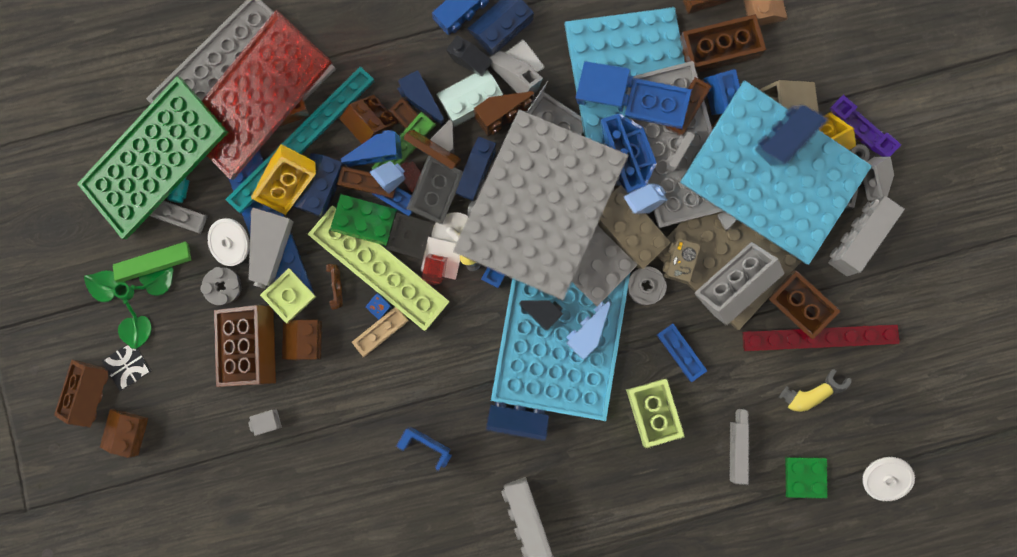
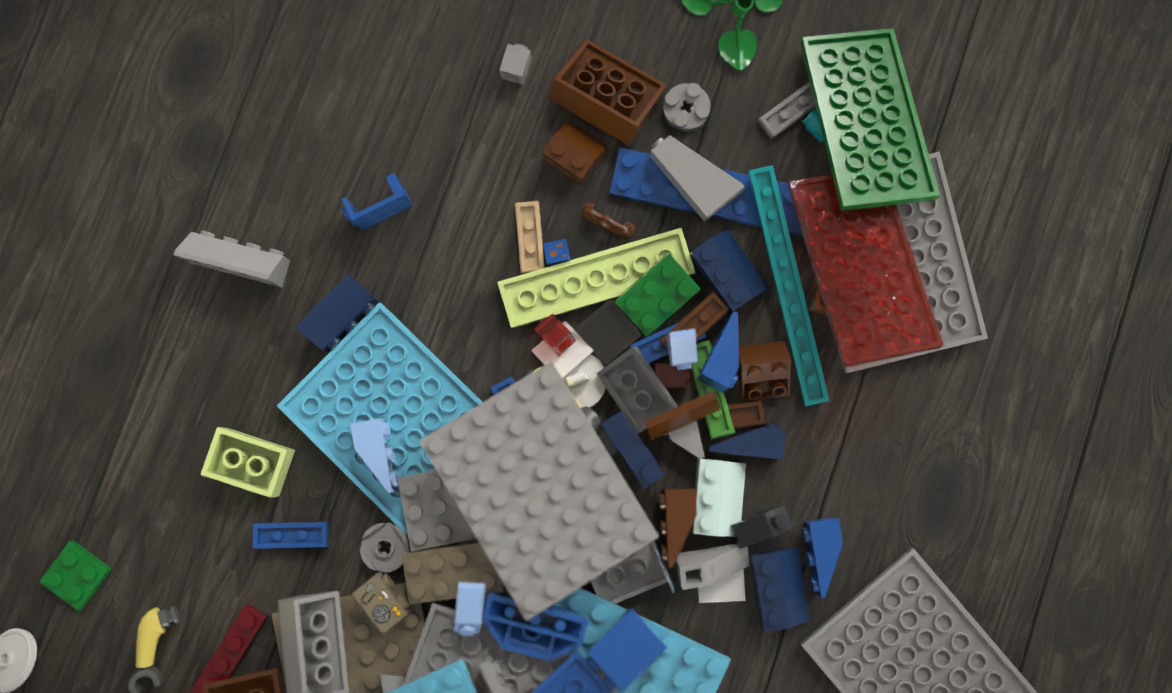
camera: 125 degrees right, 0 degrees up
bright green tile [113,242,191,283] -> none
white shield [208,218,249,266] -> none
yellow slope [251,144,316,215] -> none
yellowish green plate [260,268,316,323] -> none
black slope [519,300,563,331] -> none
light grey hinge [730,409,749,484] -> none

